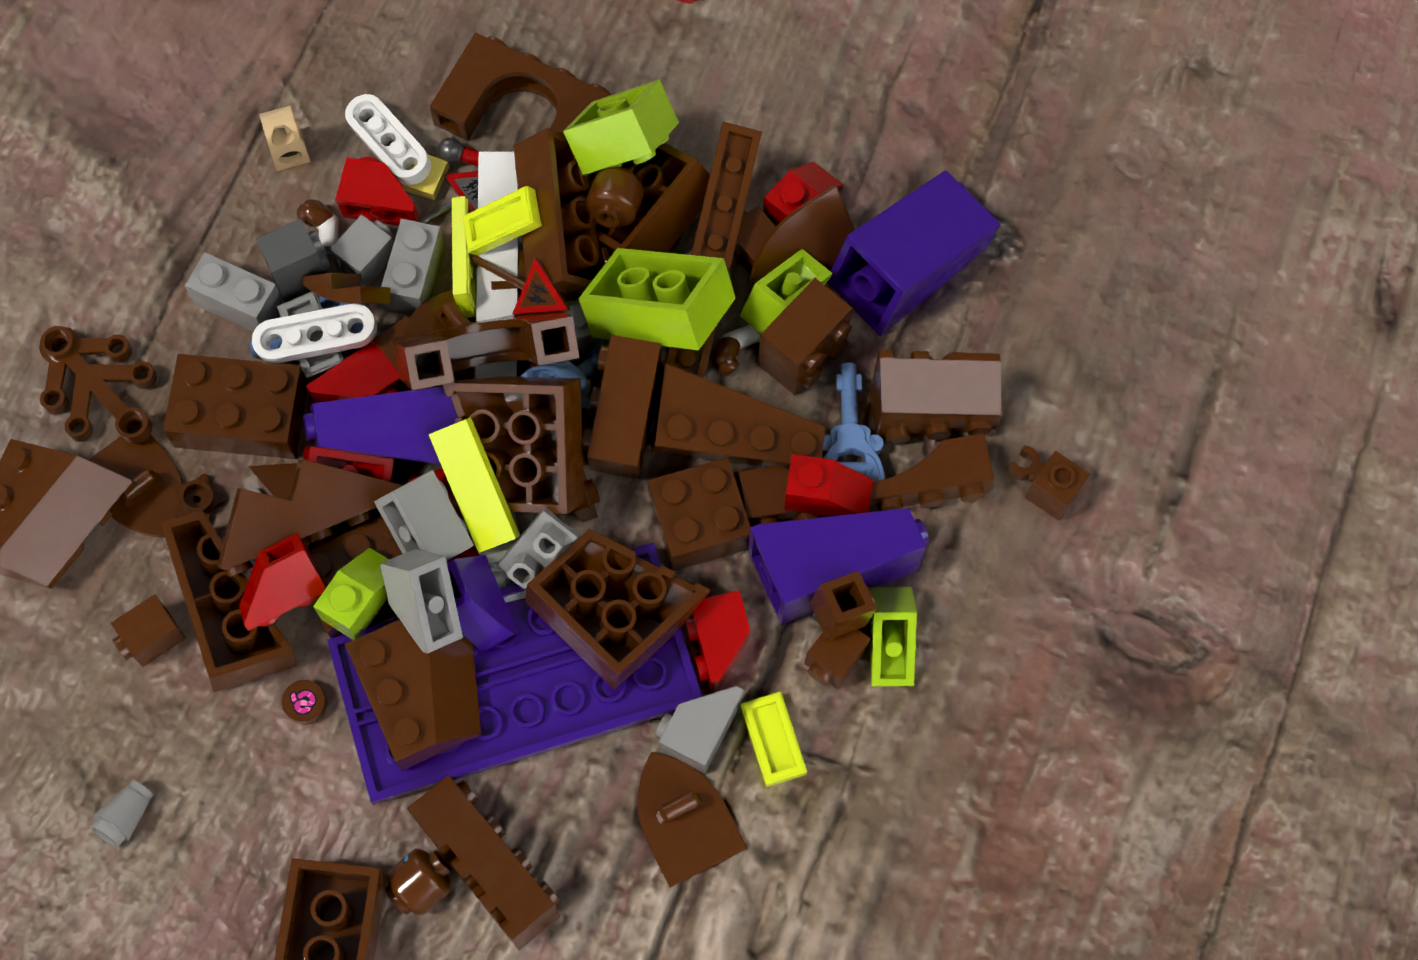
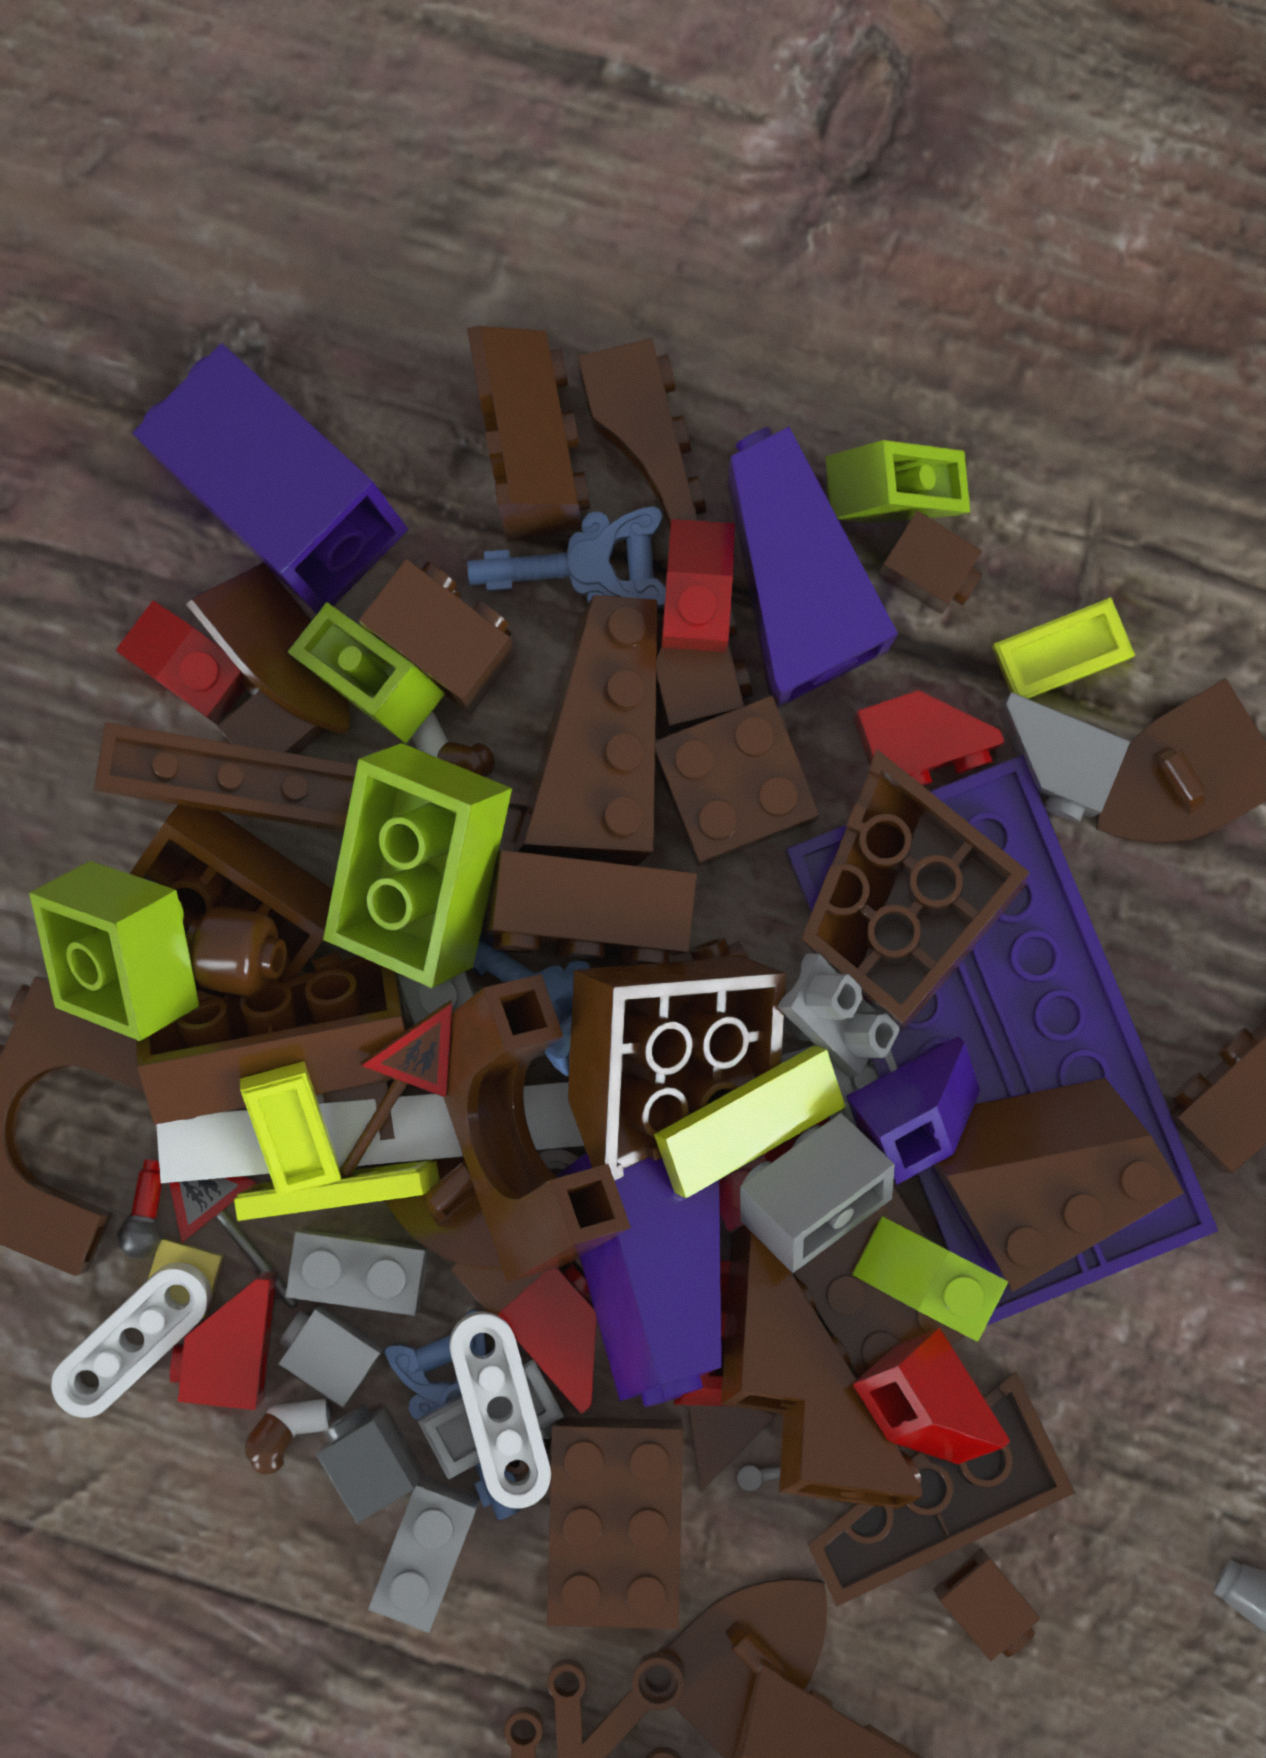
camera: 90 degrees left, 15 degrees up
reddish brown plate [172,474,226,520] -> none
tan leg [259,105,311,171] -> none
reddish brown tile [282,680,327,725] -> none
reddish brown slope [303,273,391,304] -> none
light grey slope [380,549,463,653] -> none
reddish brown brick [810,571,877,640] -> none
reddish brown brick [1007,445,1090,521] -> none

